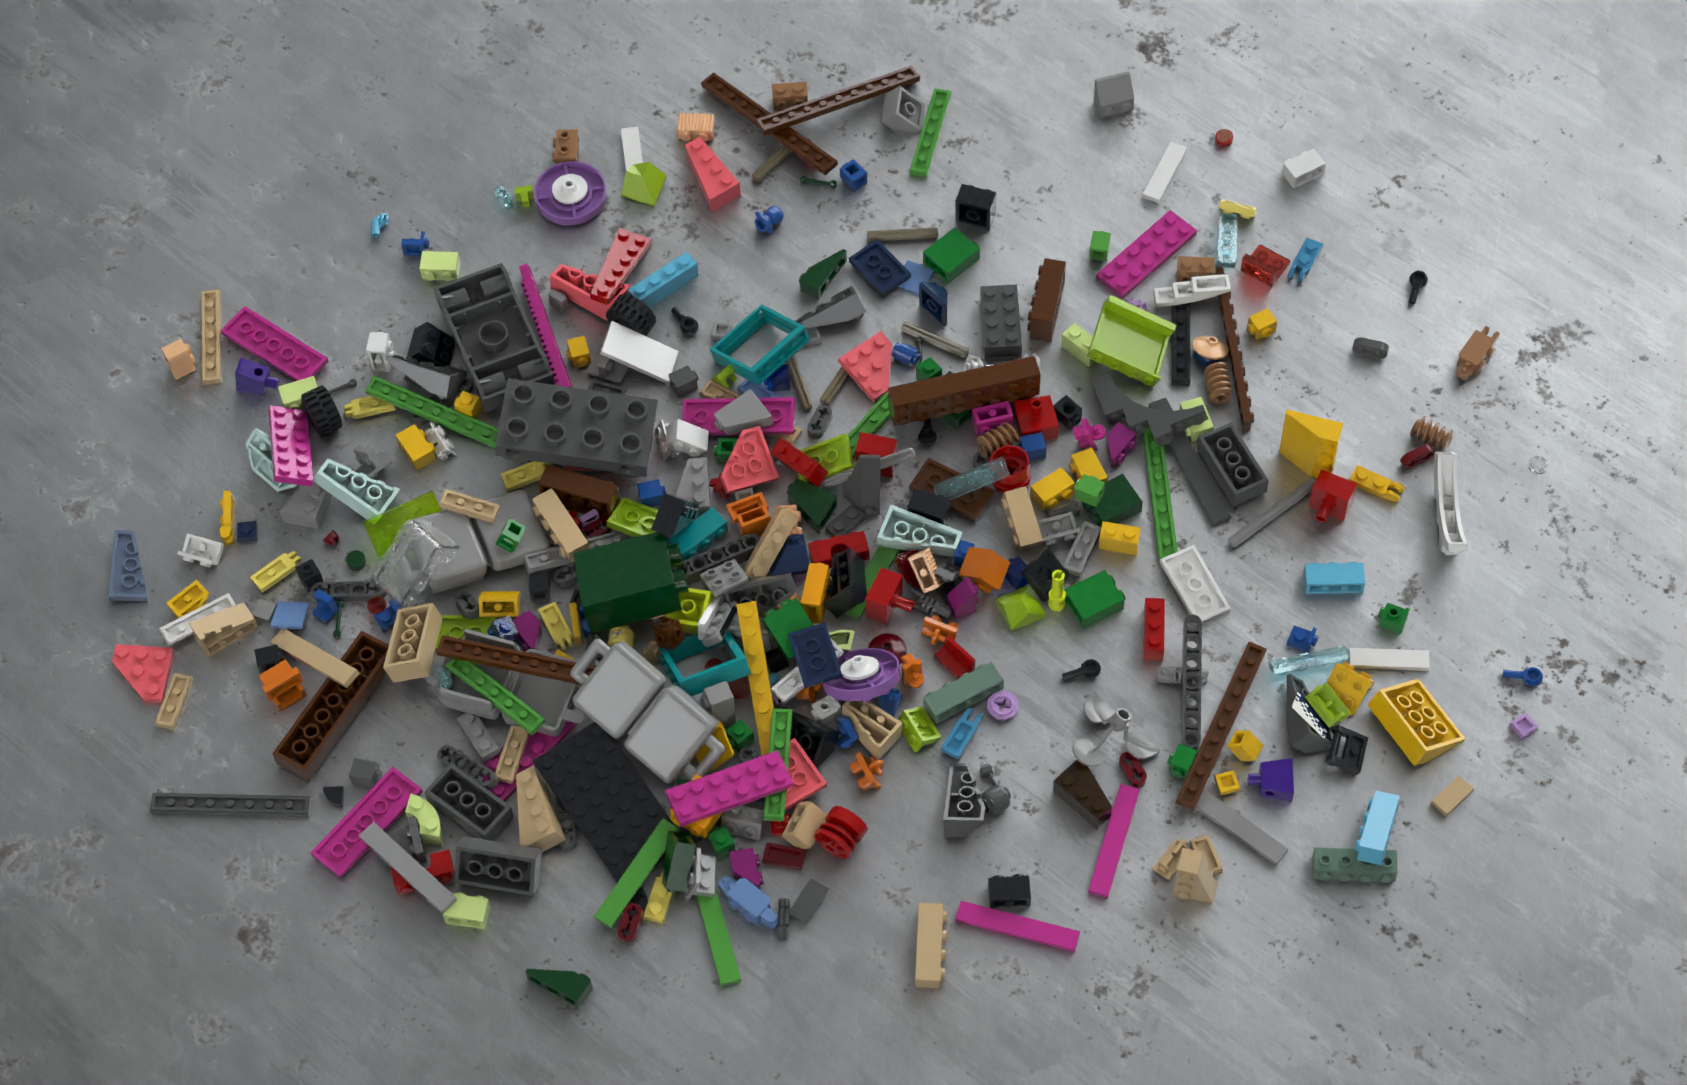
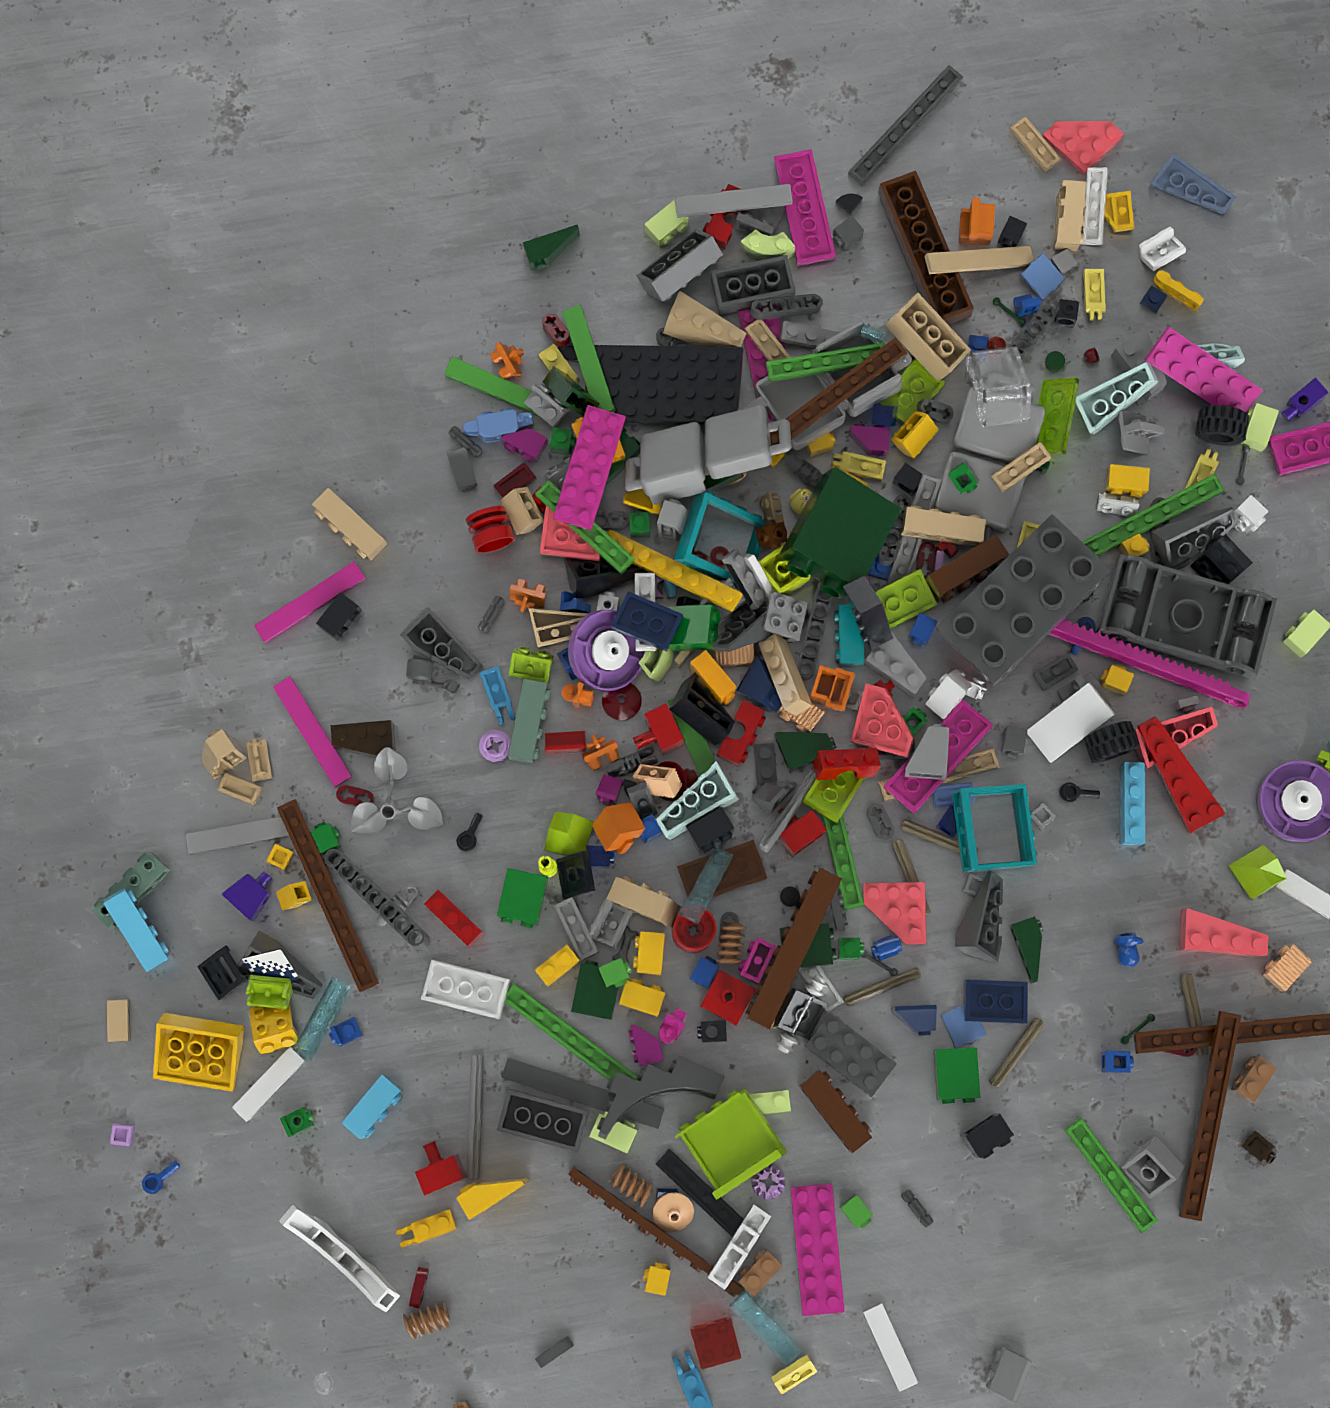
camera: 130 degrees right, 20 degrees up
lime tile [711,365,737,388] -> none
none -> dark grey axle [478,596,505,633]
none -> orange hips [490,342,524,379]
none -> dark grey axle [901,1189,934,1227]
none -> dark brown bracket [1242,1131,1277,1167]

